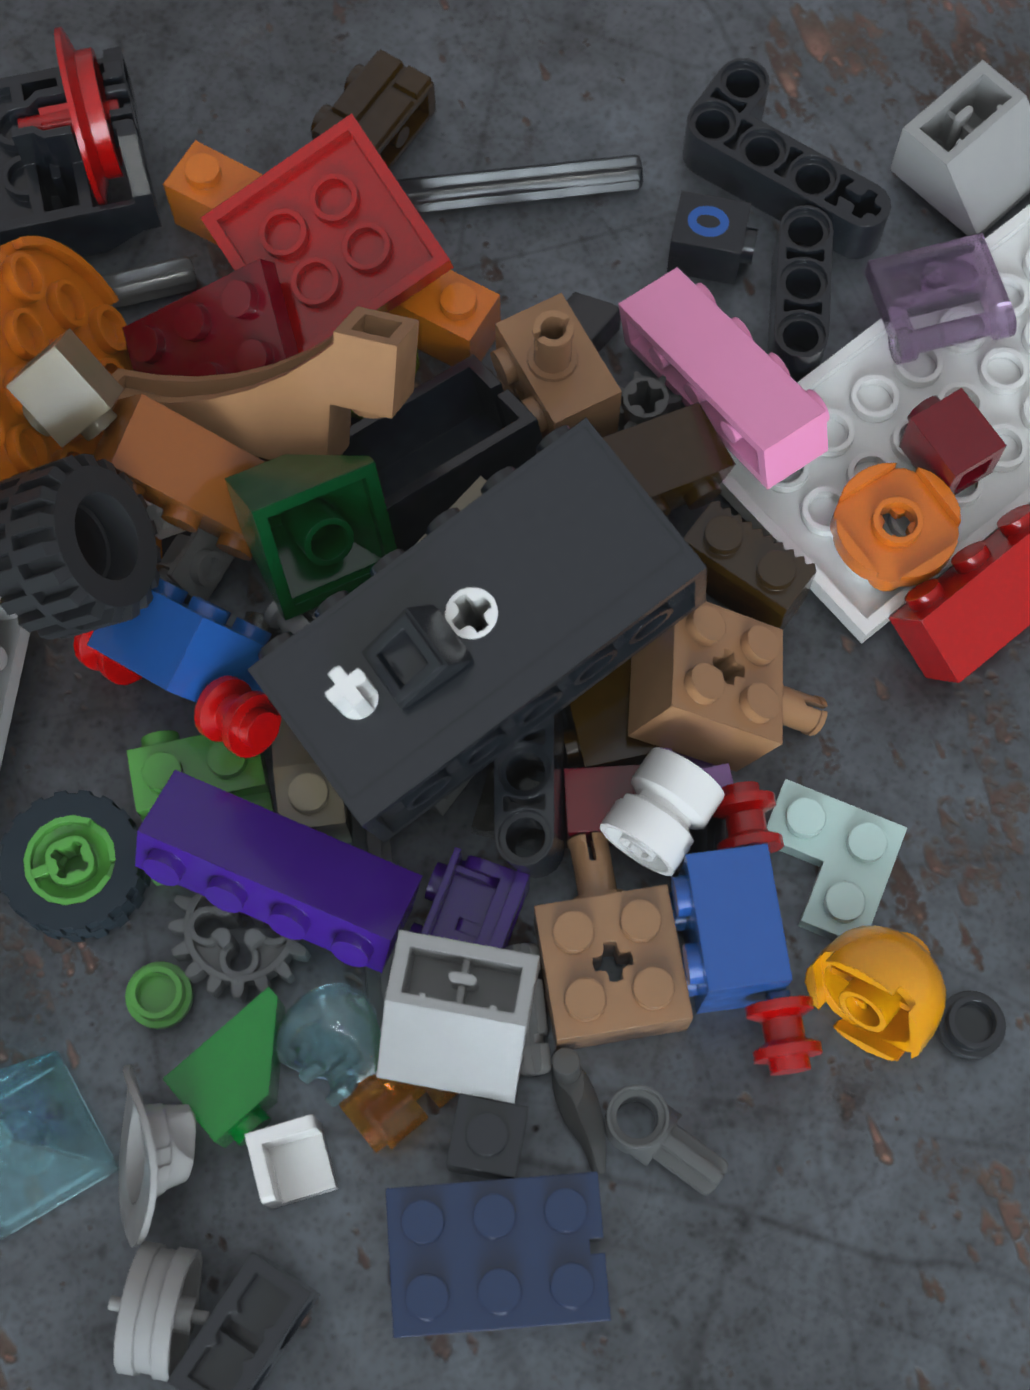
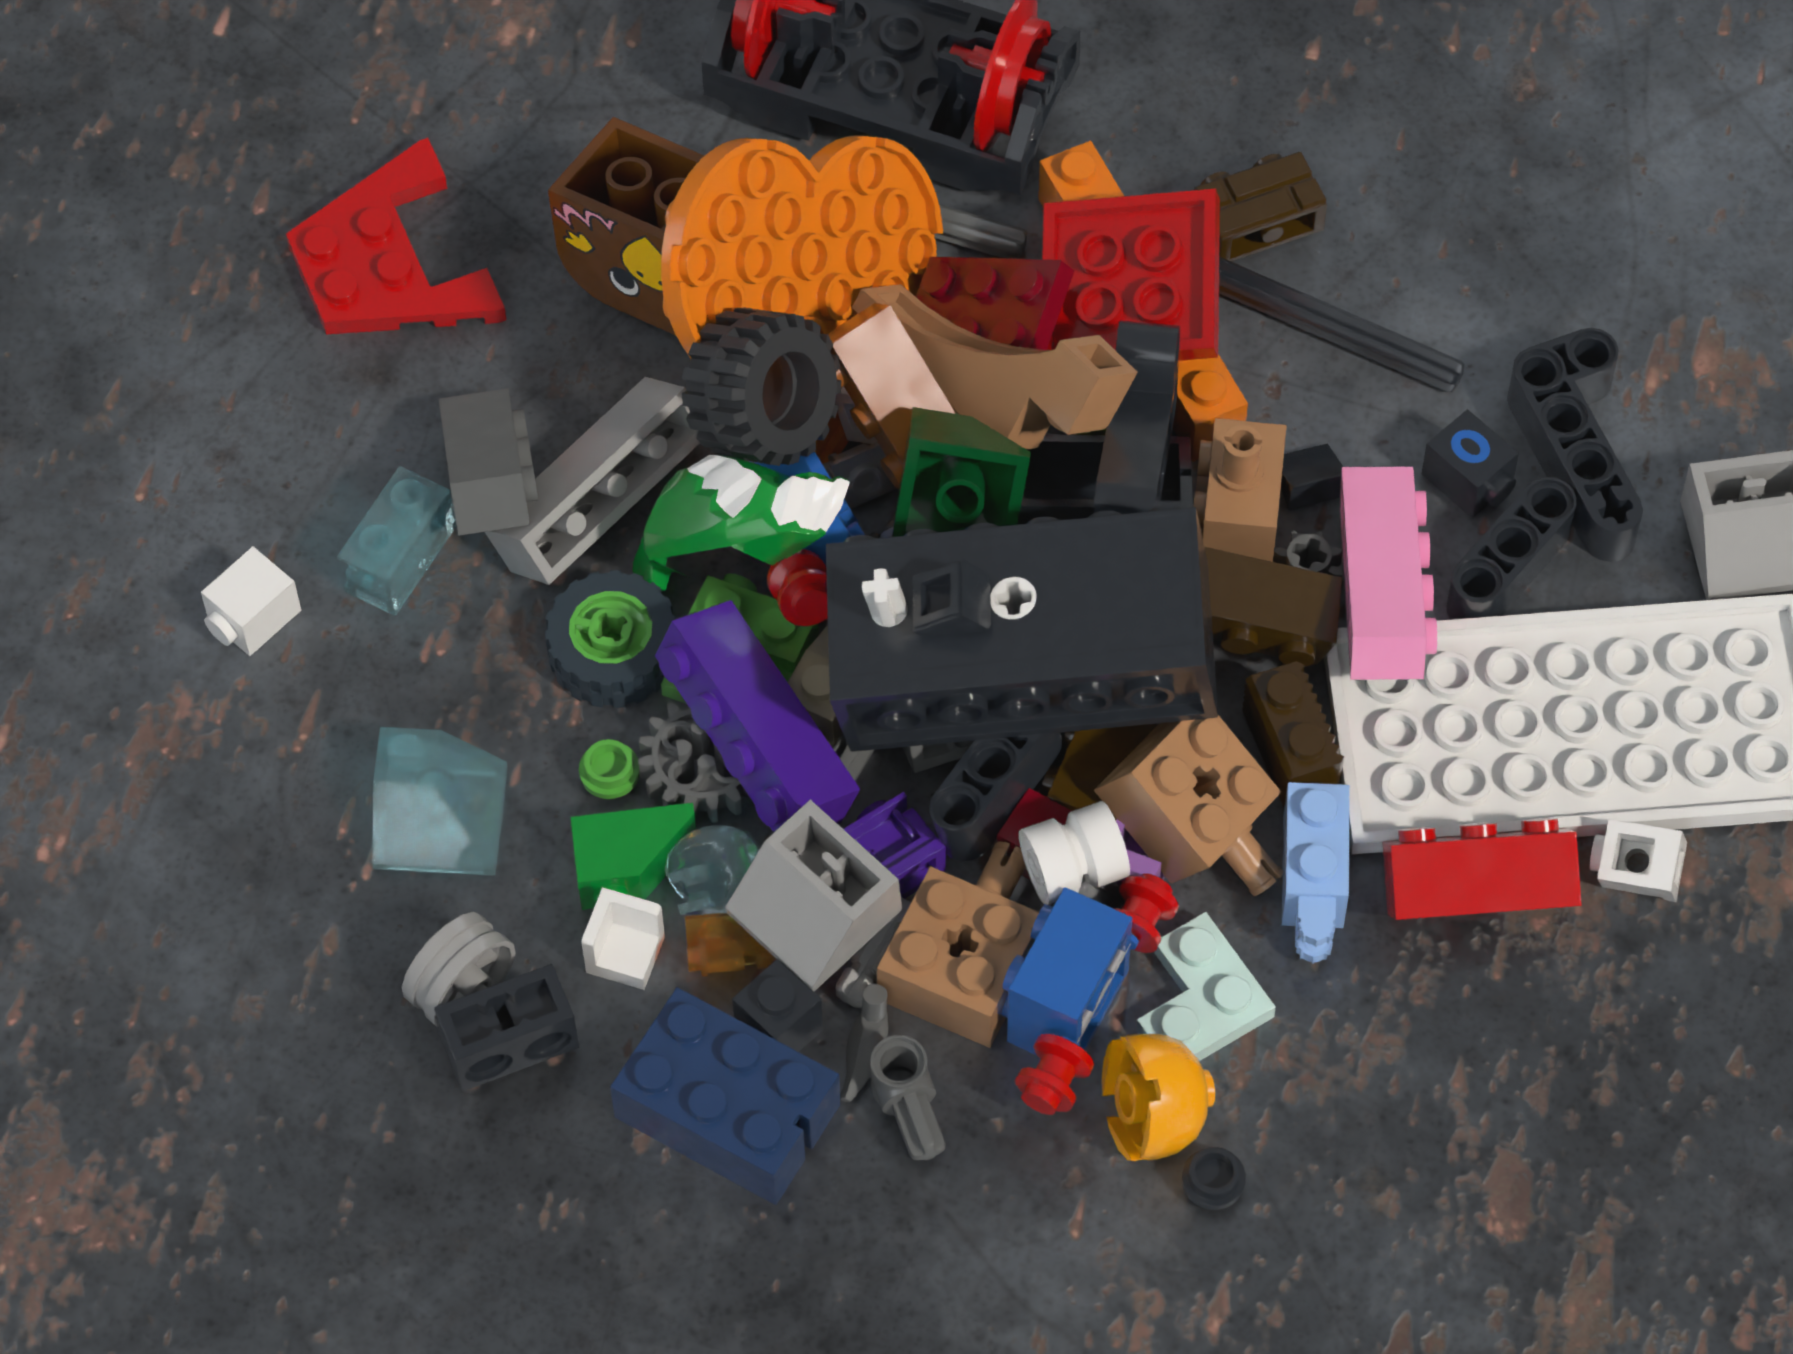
camera: 35 degrees right, 10 degrees down
dark tan brick [6,328,124,448] -> none
light grey hat [118,1064,196,1248] -> none
orange plate [830,463,961,591] -> none
clear purple plate [864,233,1017,365] -> none
dark red brick [899,388,1007,495] -> none
none -> green animal [632,455,850,591]
none -> black beam [1093,320,1180,514]
none -> light blue hinge [1282,782,1350,964]

